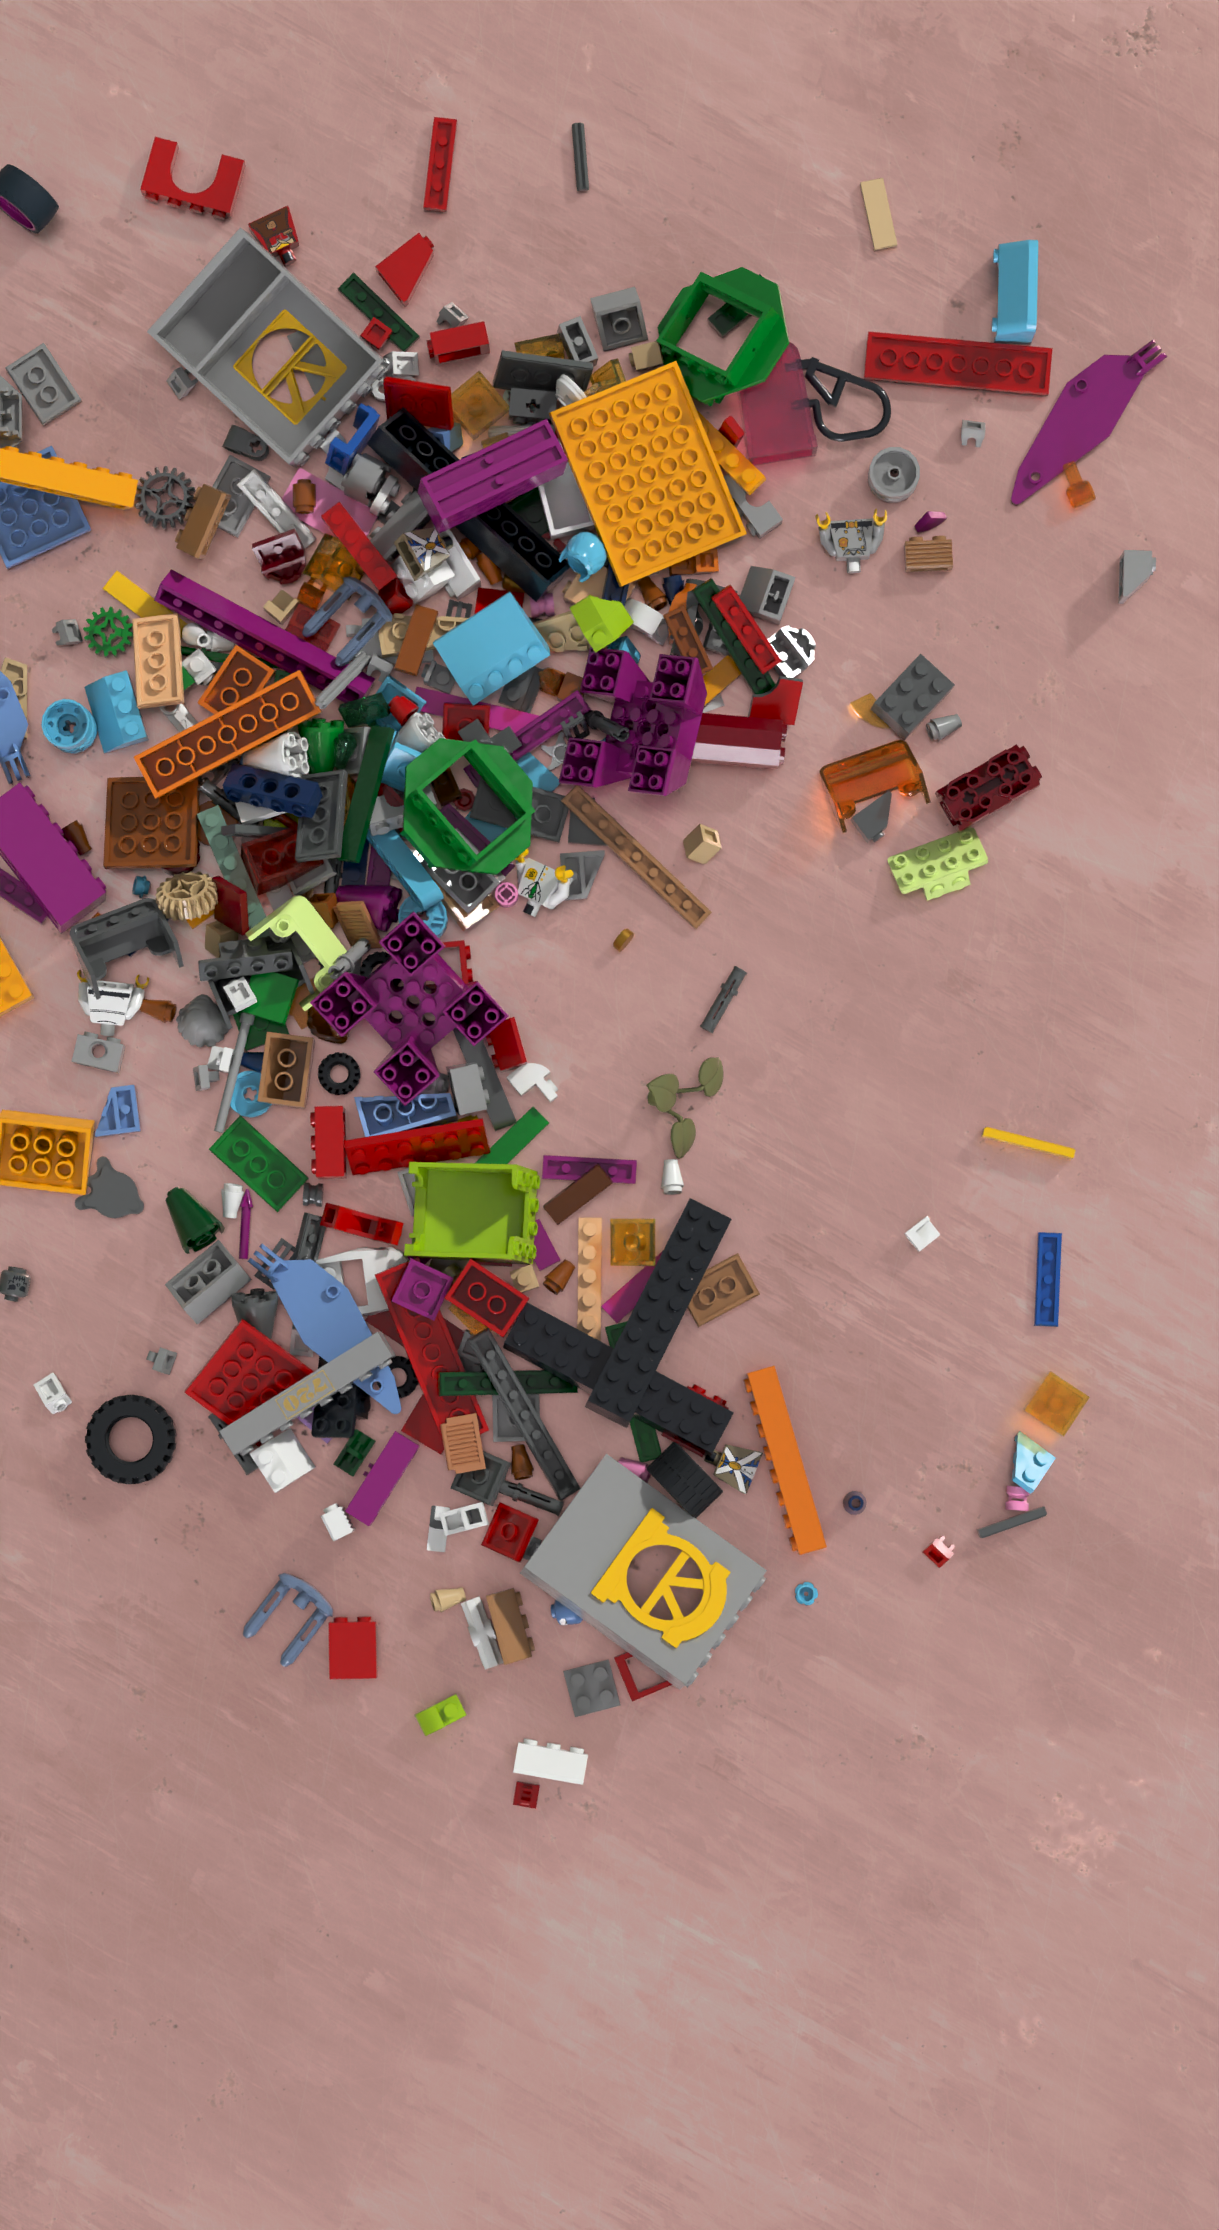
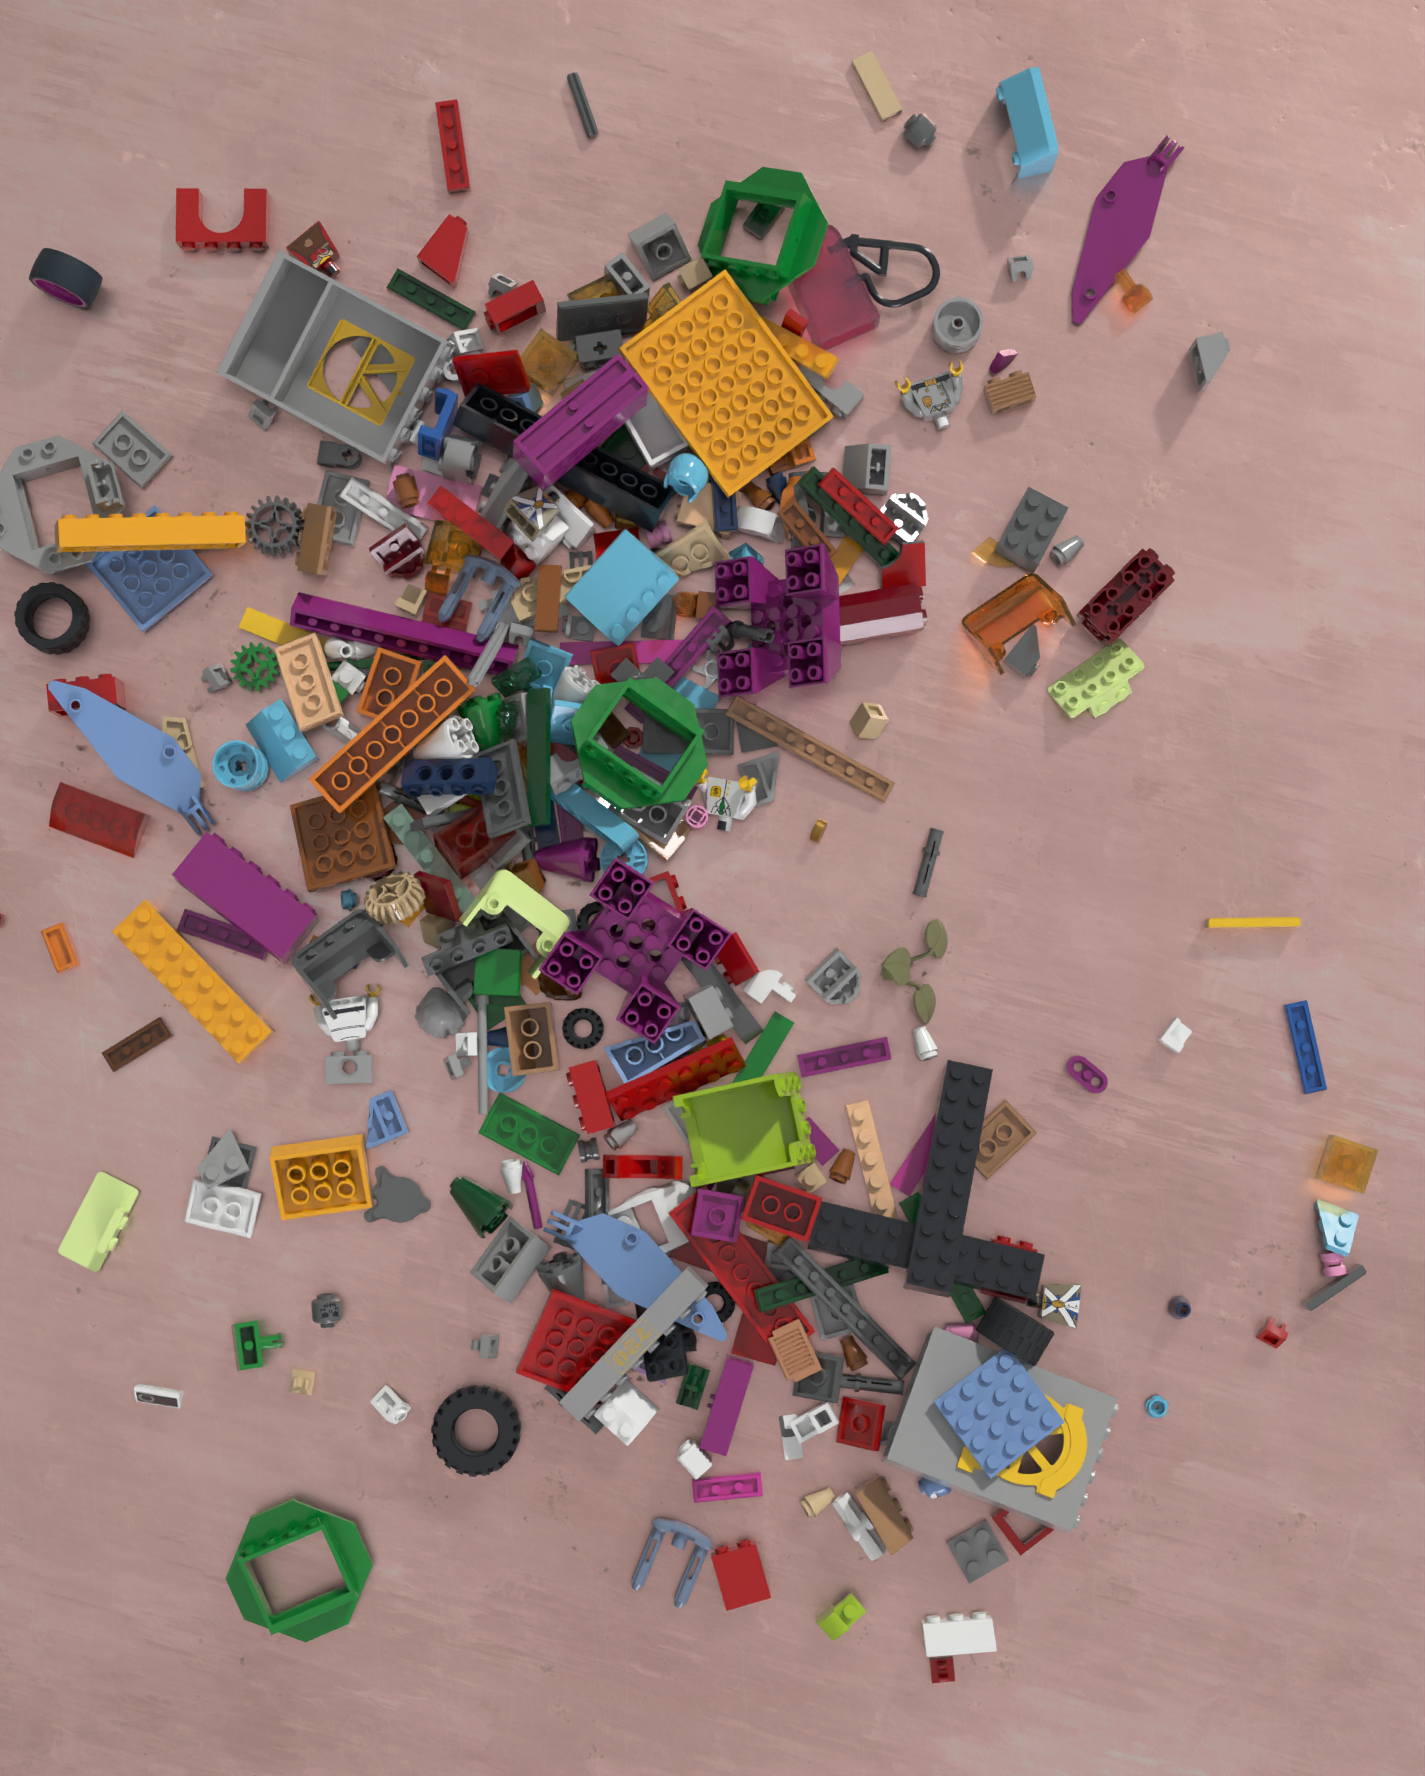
camera: 10 degrees left, 0 degrees up
reddish brown cone [62,820,92,856] -> none
dark orange cone [140,999,177,1023] -> none
white bracket [223,976,257,1012] -> none
light grey pin [328,938,371,980] -> none
nougat window [333,901,382,949] -> none
red tile [360,317,393,351] -> none
white plate [369,474,401,516] -> none
red hat [388,695,419,726] -> none
reddish brown tile [543,1164,613,1225] -> none
white piece [555,374,587,406] -> none
lime slope [570,595,634,653] -> none
clear yellow slope [610,1218,655,1266] -> none
orange brick [743,1366,827,1555] -> none
red plate [864,331,1053,396] -> none
none -> light grey cone [603,1119,638,1151]
none -> dark pink tile [692,1472,763,1503]
none -> light grey slope [804,948,862,1005]
none -> dark grey head [903,113,937,147]
none -> medium blue plate [933,1349,1064,1479]
none -> magenta plate [1066,1056,1108,1093]

